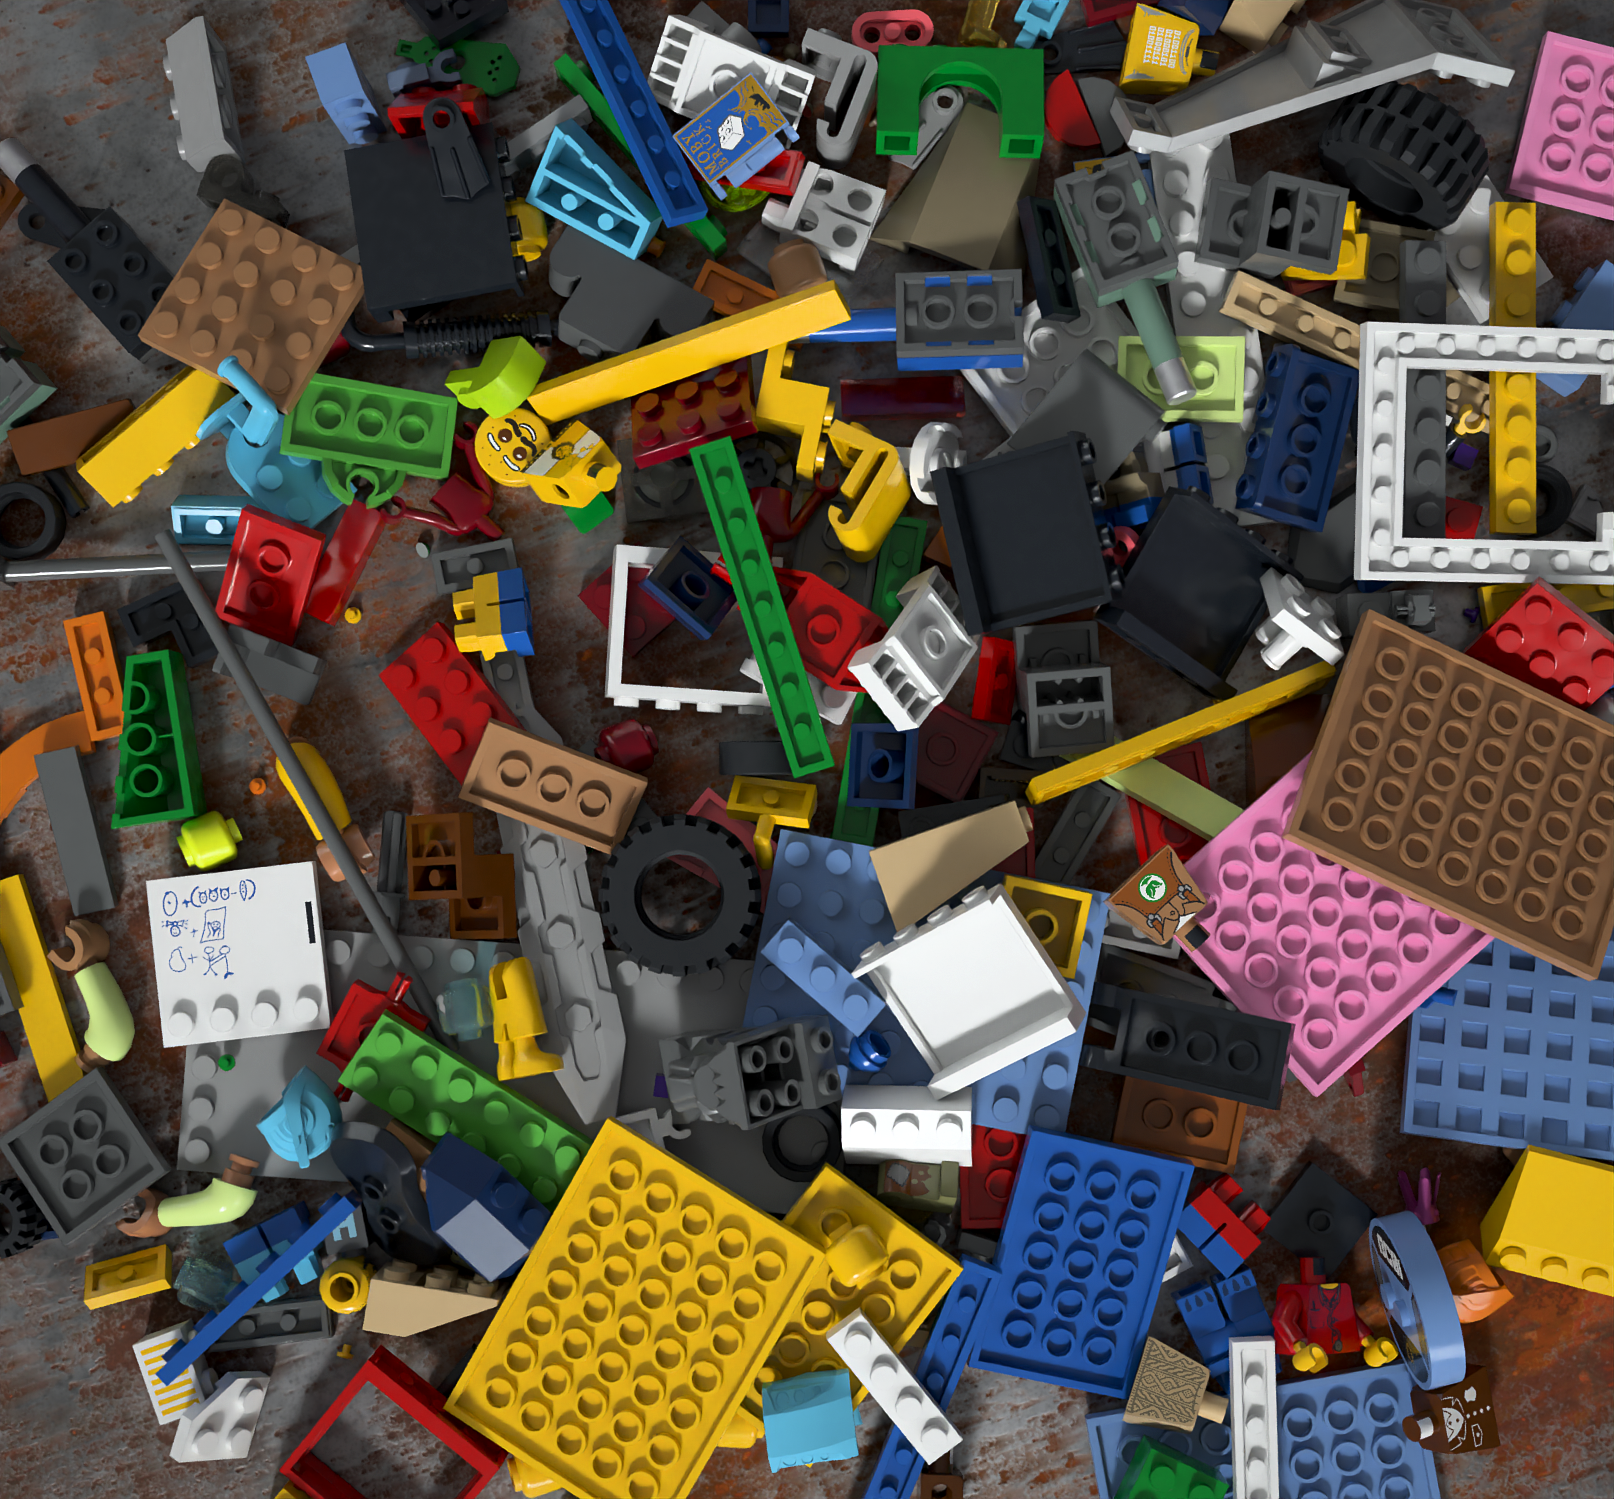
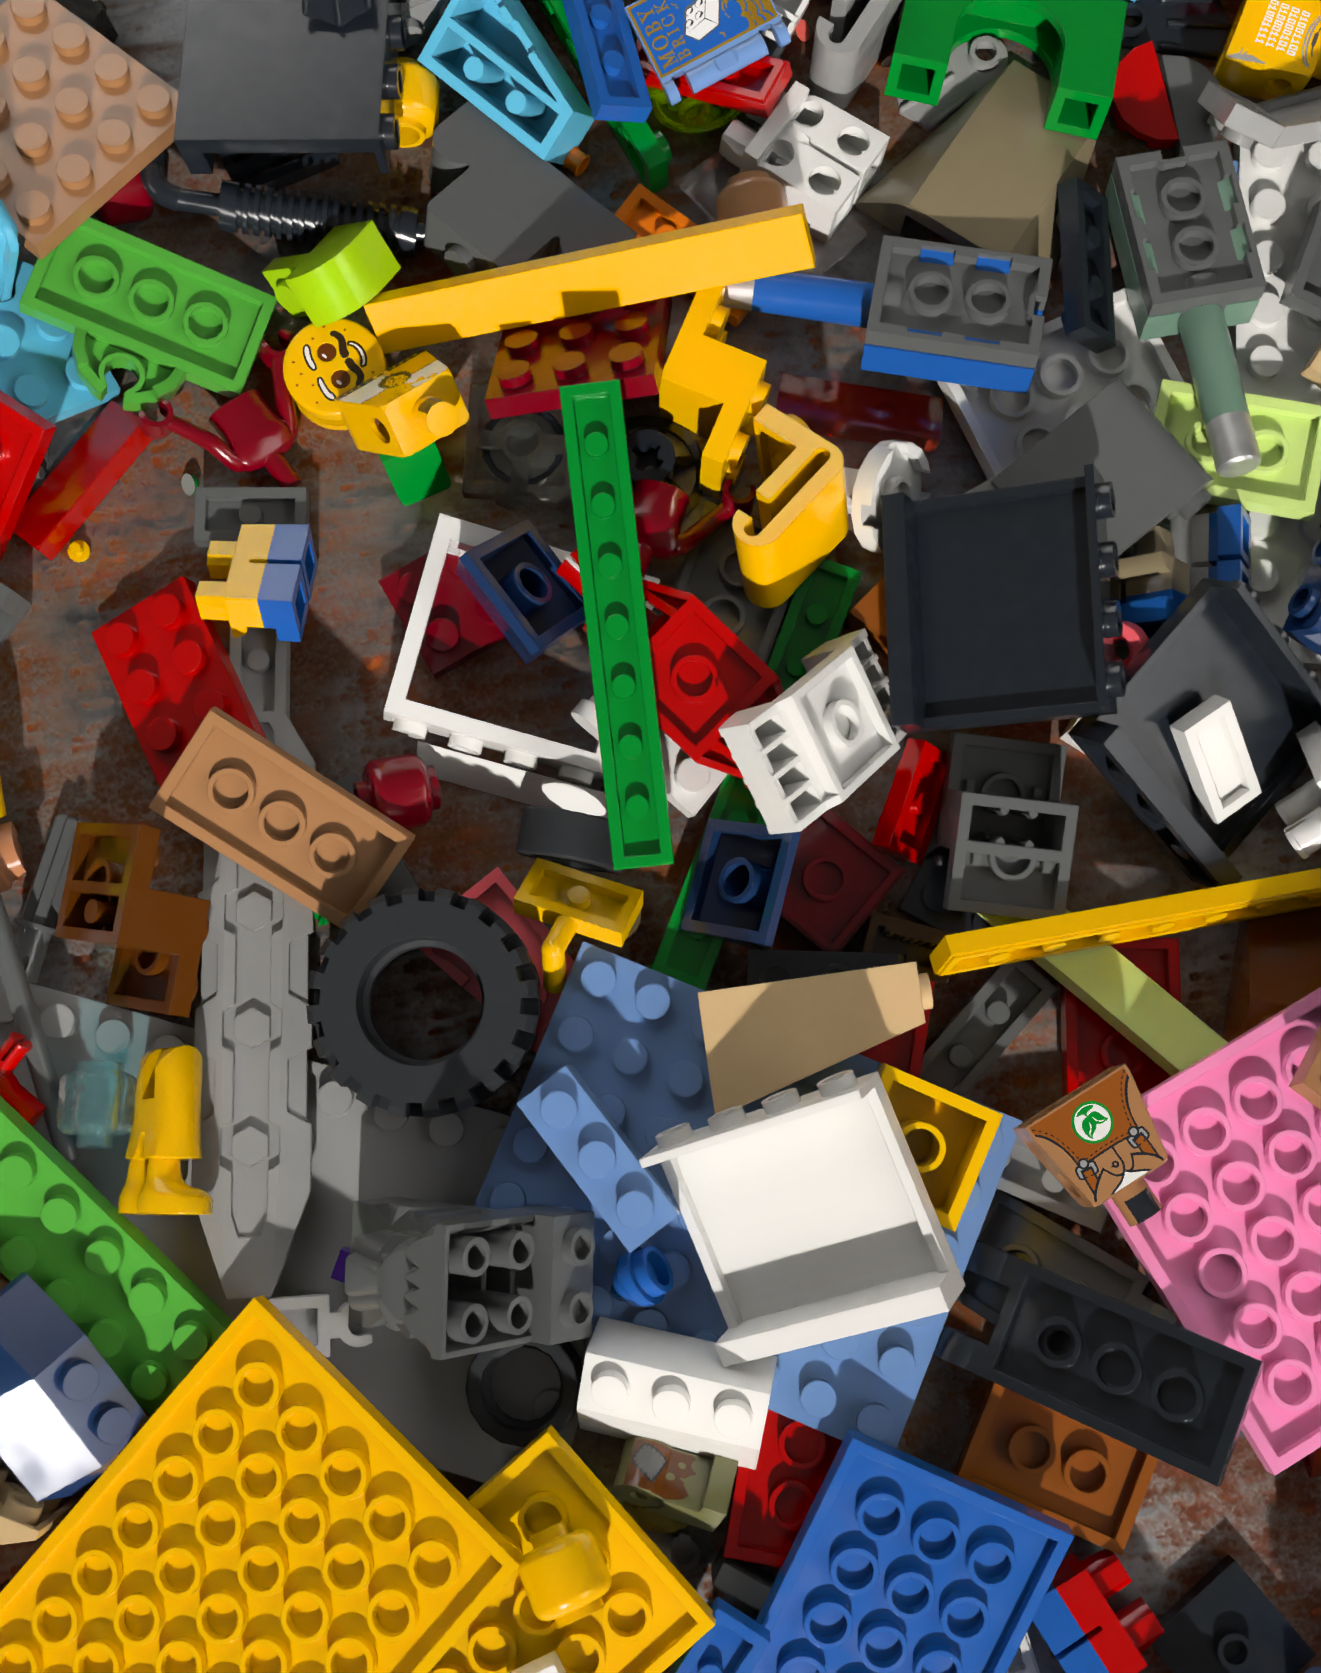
camera: 10 degrees right, 5 degrees down
none -> white sticker [417,741,608,819]
none -> white tile [1170,694,1262,824]

